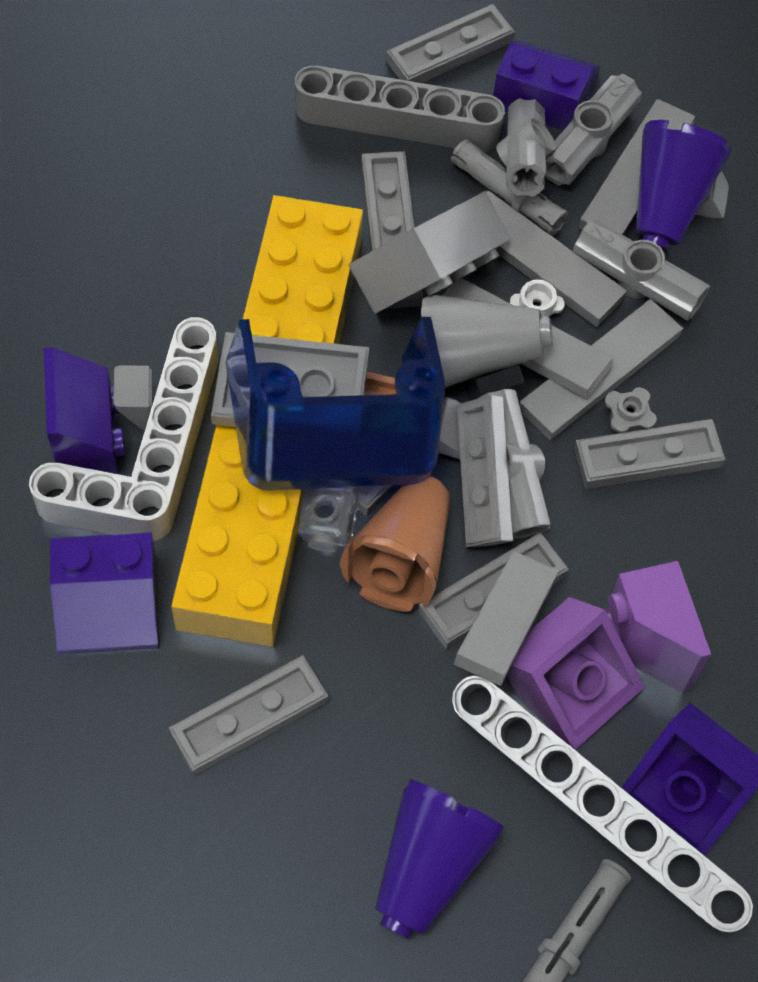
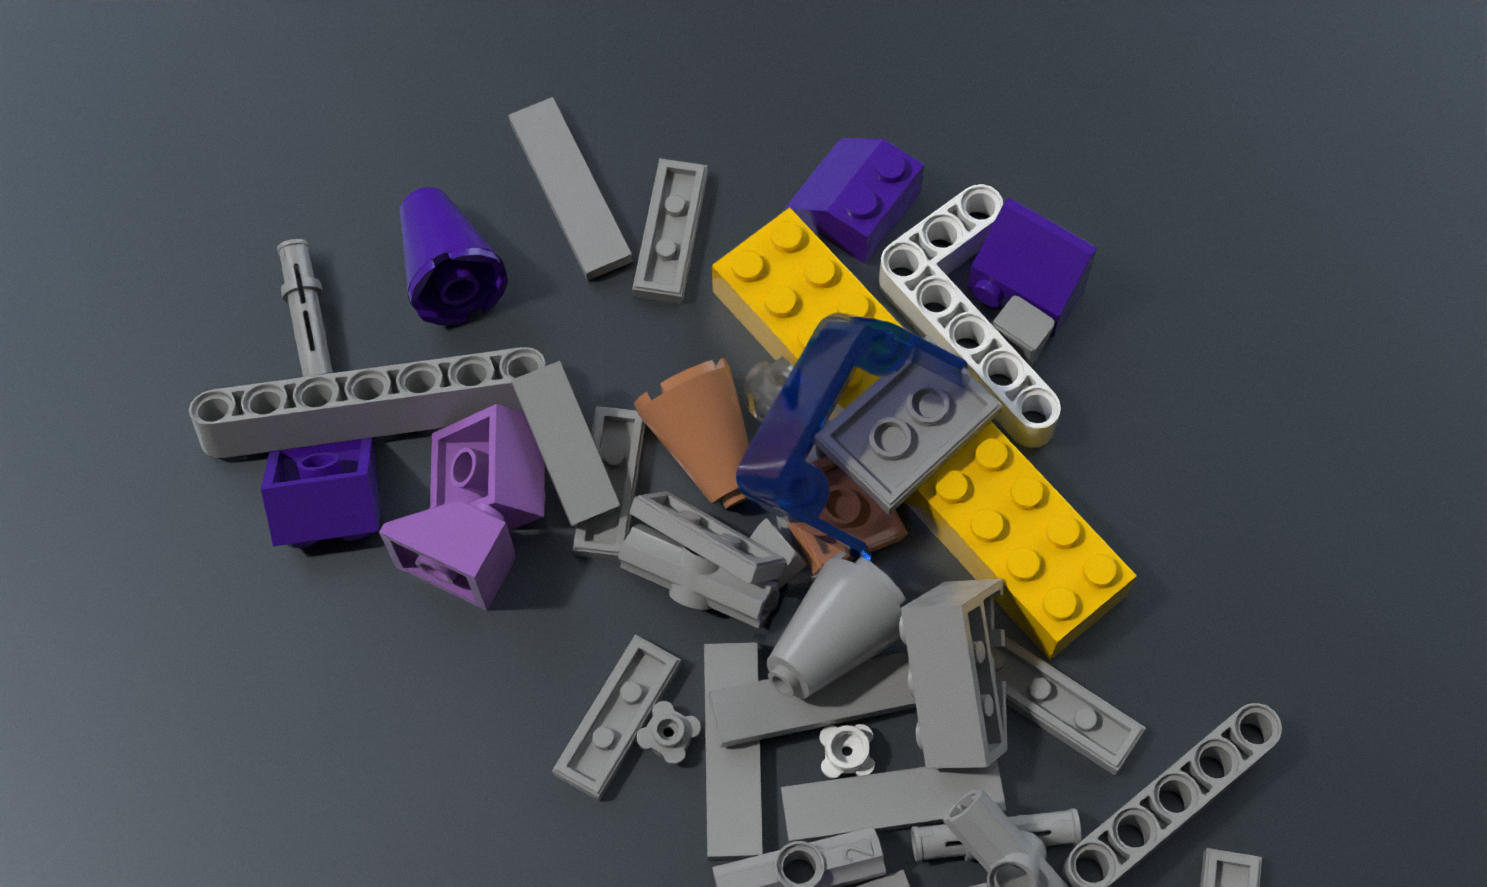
camera: 135 degrees right, 5 degrees up
none -> light grey tile [508,97,633,281]

